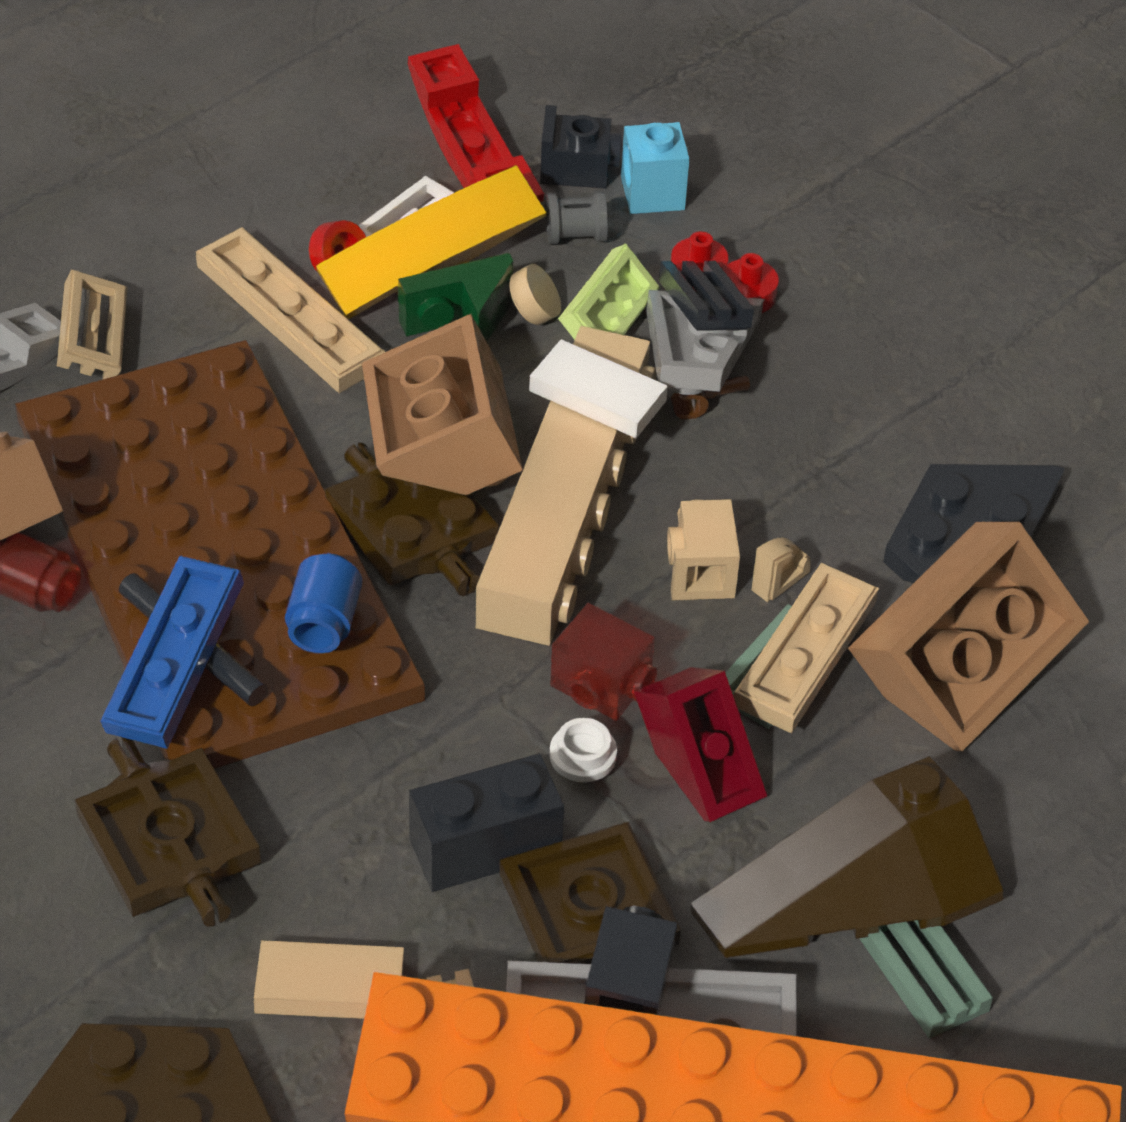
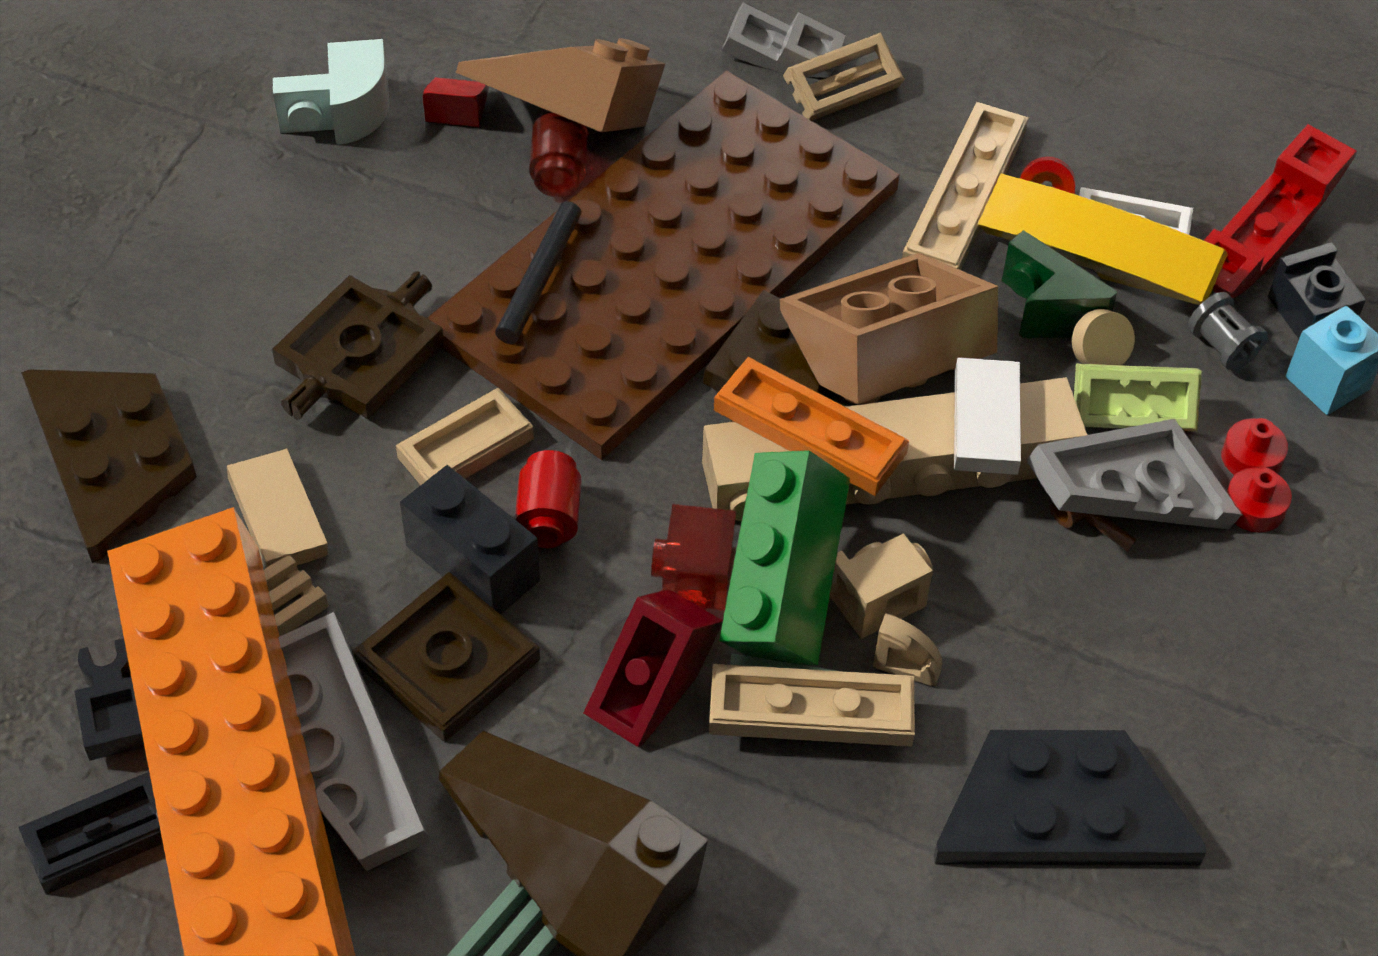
camera: 65 degrees right, 5 degrees up
blue tile [100,556,244,749] -> none
blue brick [285,553,363,653] -> none
white plate [550,718,617,782] -> none
black brick [584,906,677,1015] -> none
black tile [658,261,754,331] -> none
medium nougat slope [848,522,1089,752] -> none
none -> tan tile [396,388,534,485]
none -> red brick [515,450,582,548]
none -> orange tile [714,357,909,496]
none -> green brick [719,450,850,665]

